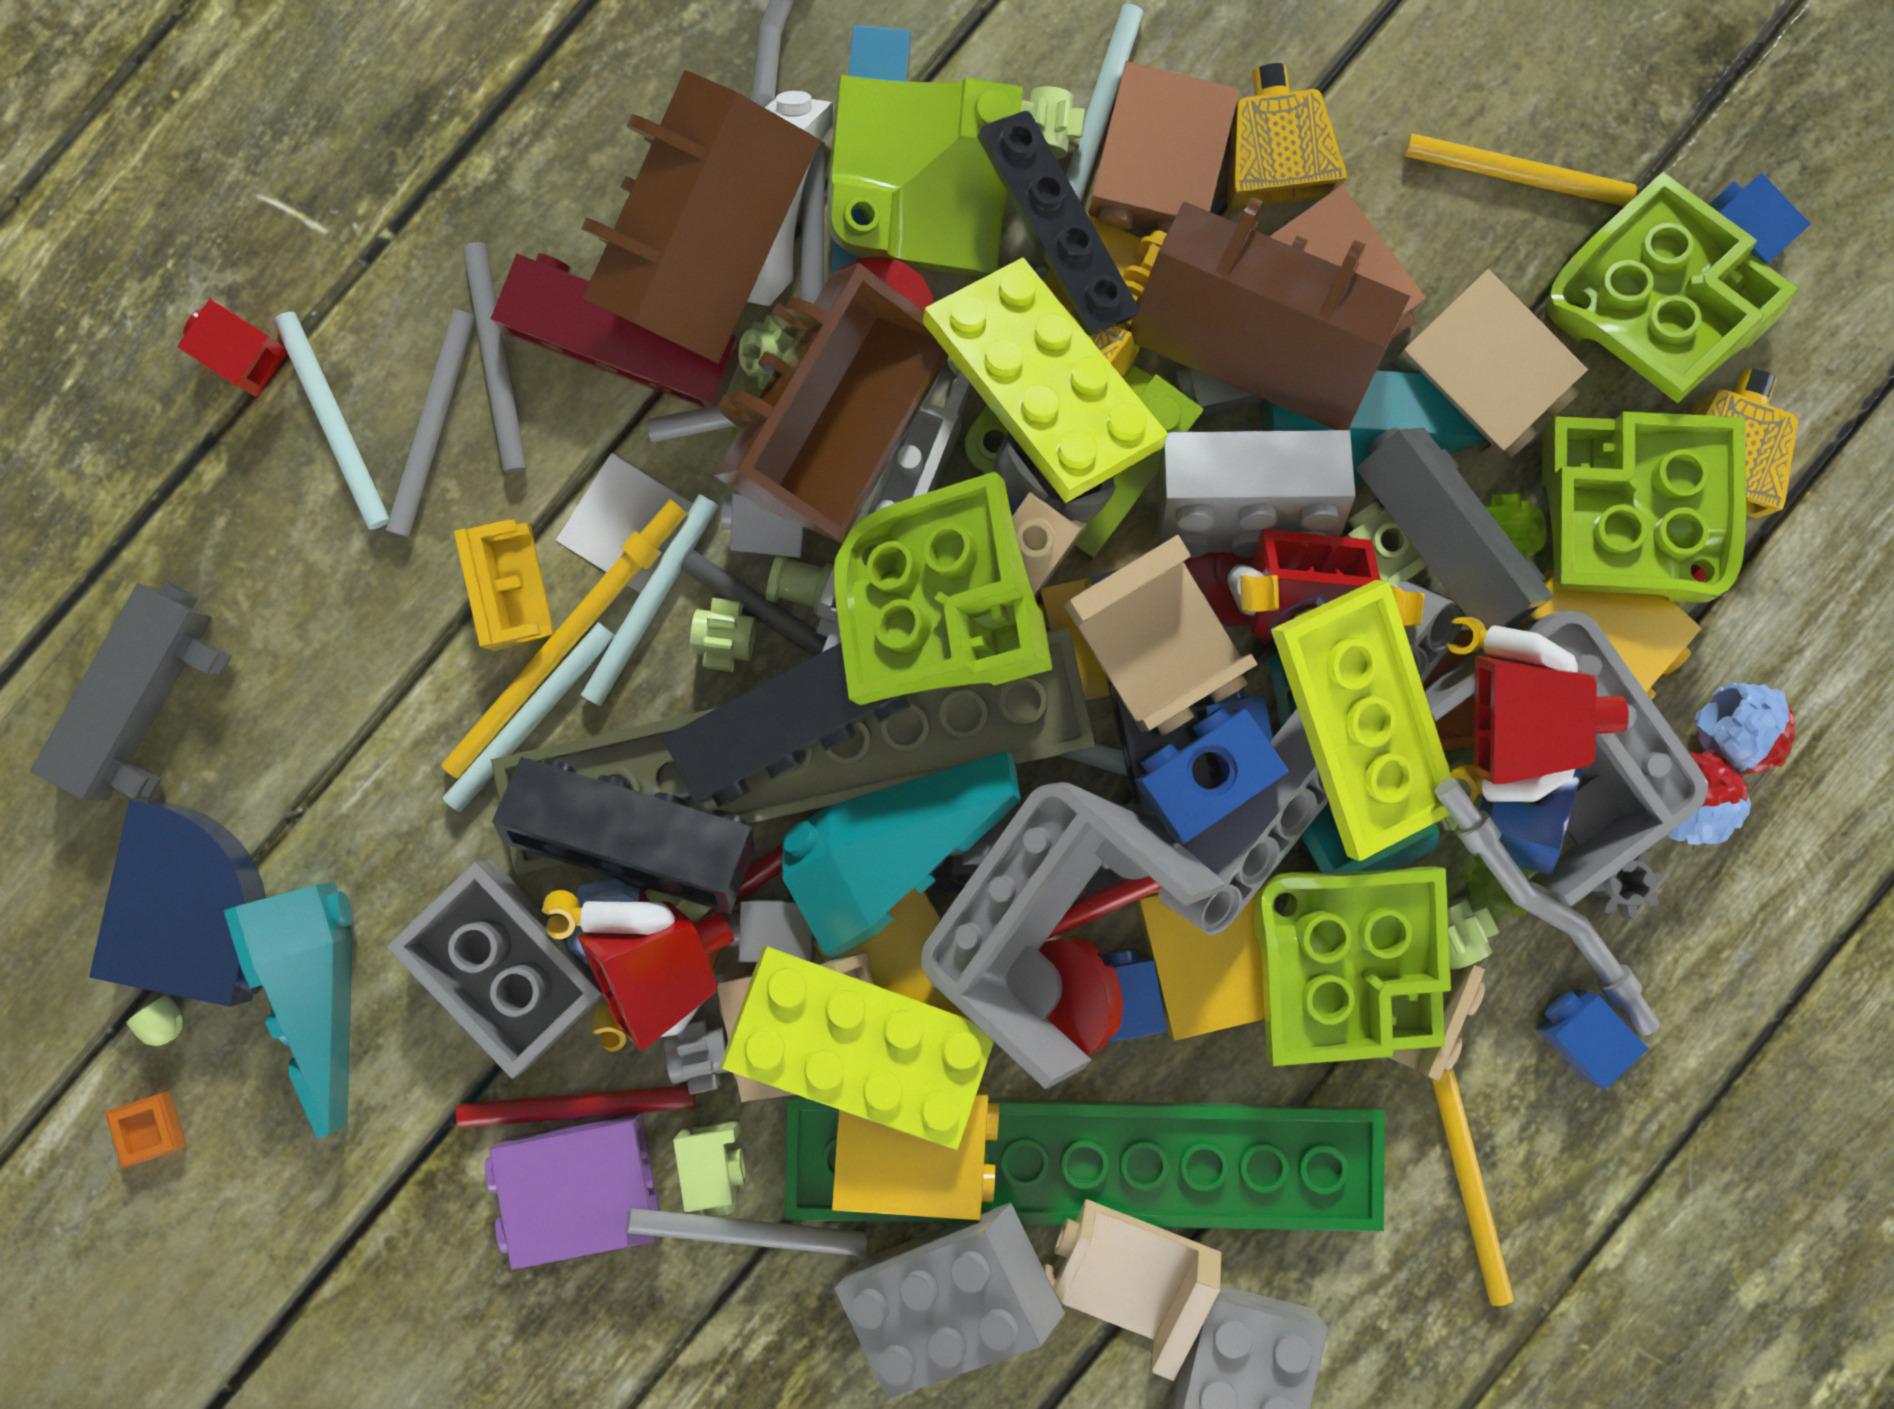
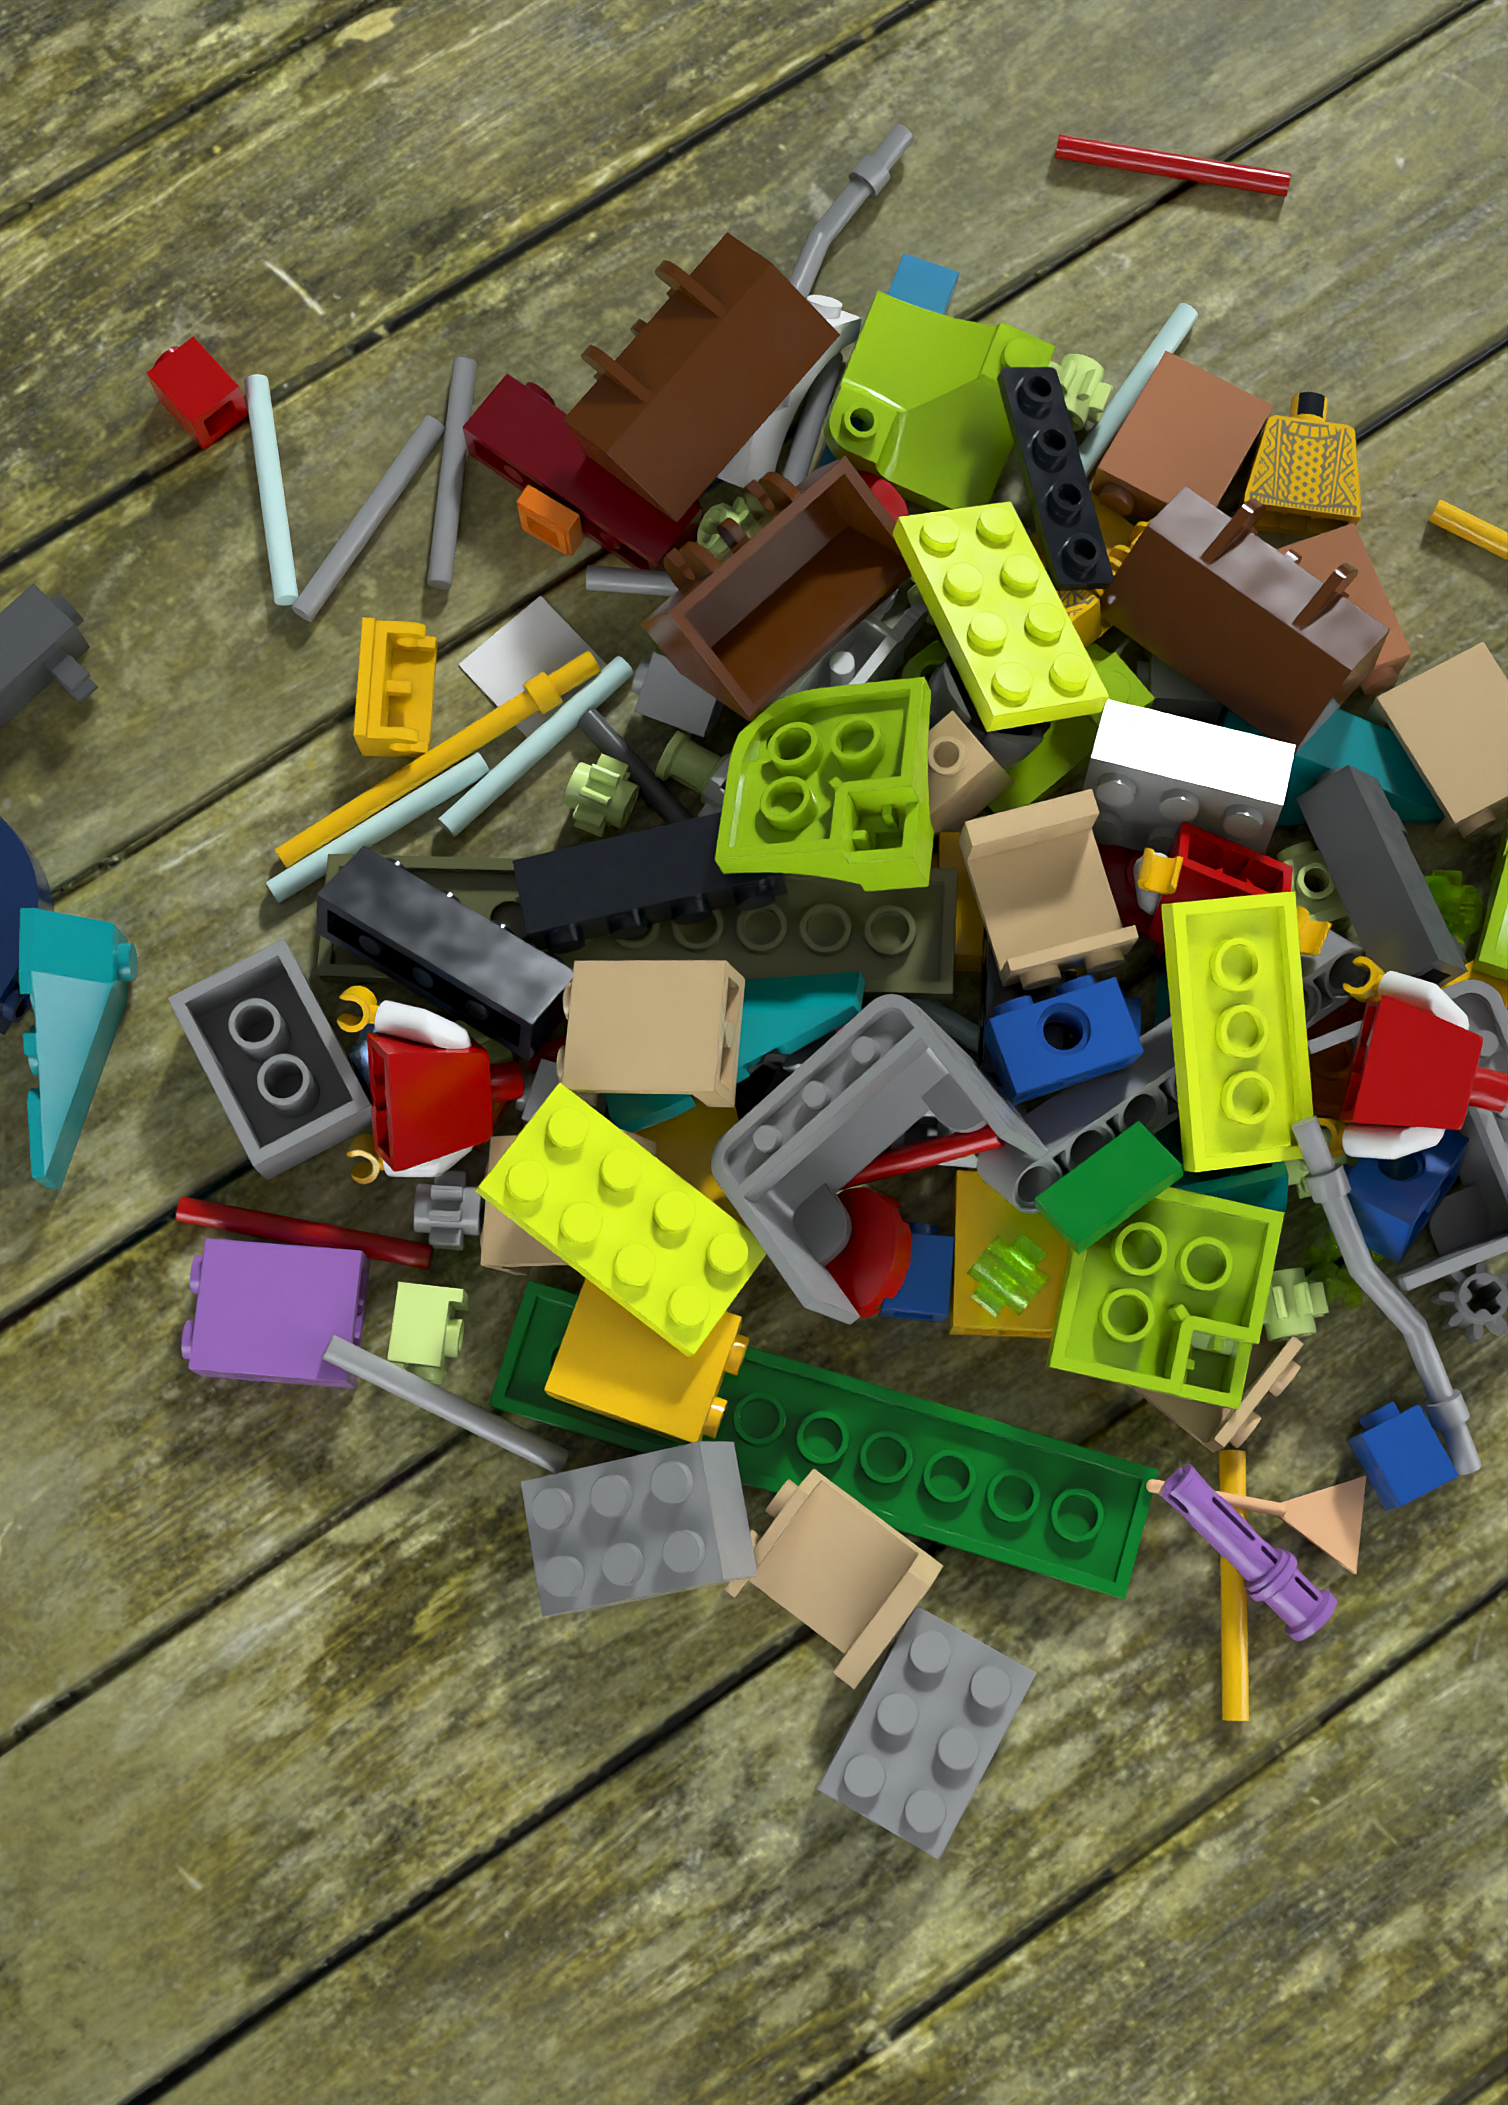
camera: 15 degrees right, 10 degrees down
none -> orange tile [516,485,583,556]
none -> tan panel [556,960,745,1107]
none -> clear neon green gear [967,1234,1051,1317]
none -> green tile [1035,1121,1183,1254]
none -> light nougat piece [1146,1476,1366,1574]
none -> medium lavender pin [1159,1464,1337,1641]

